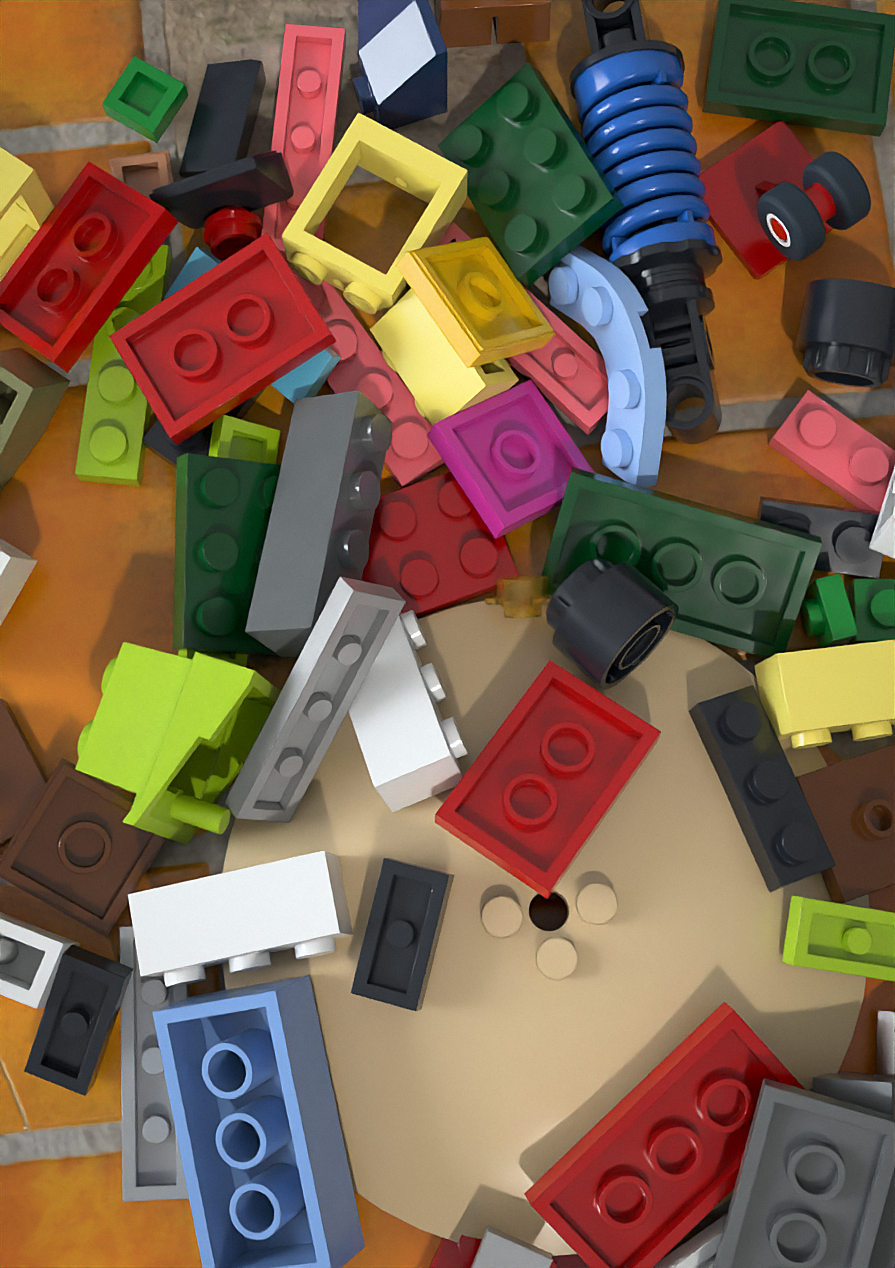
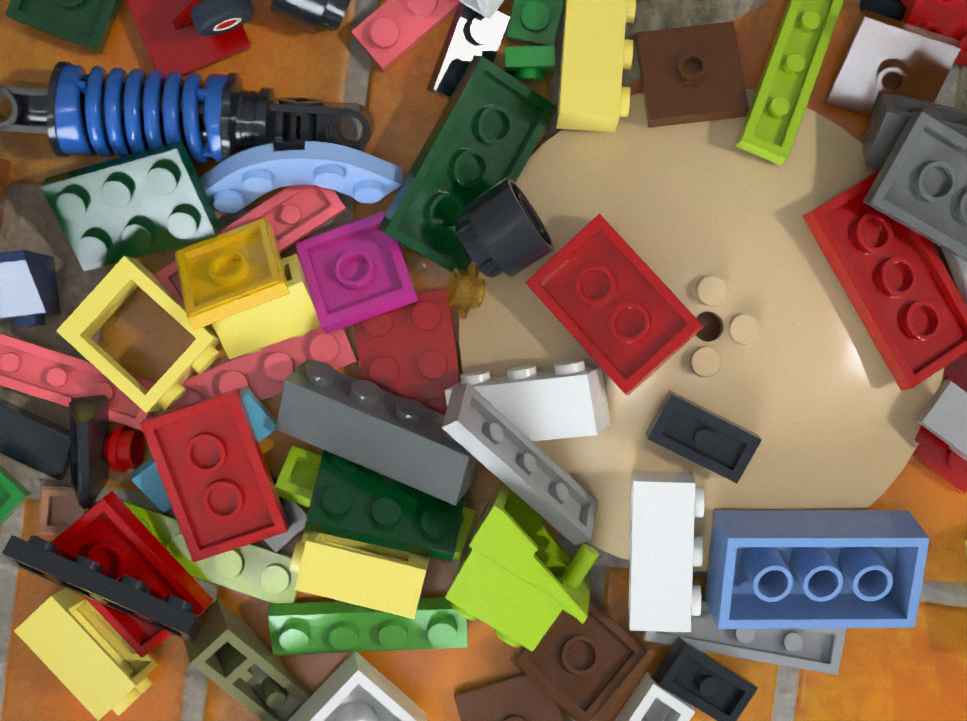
camera: 80 degrees left, 10 degrees up
black plate [689,685,836,893] -> none
none -> black plate [2,535,202,643]
none -> bright green plate [268,597,468,655]
none -> light yellow window [290,530,430,619]

